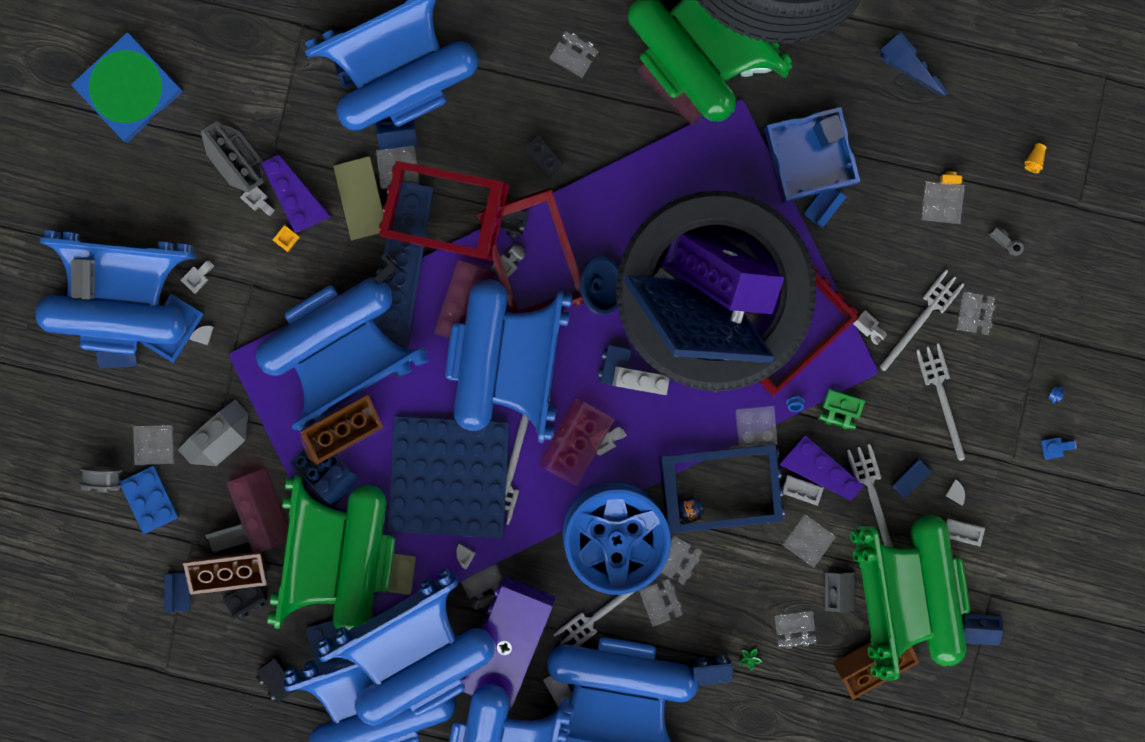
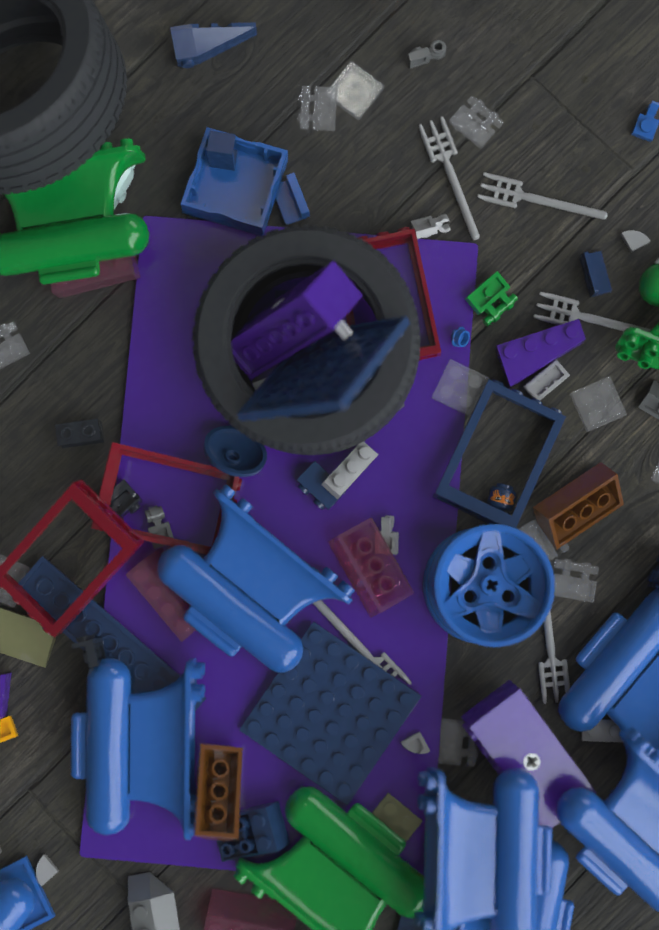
camera: 55 degrees left, 5 degrees down
light orange plate [940,171,962,185] -> none
blue plate [1049,385,1065,404] -> none
none -> clear plate [298,86,337,131]
none -> reddish brown slope [533,462,624,550]

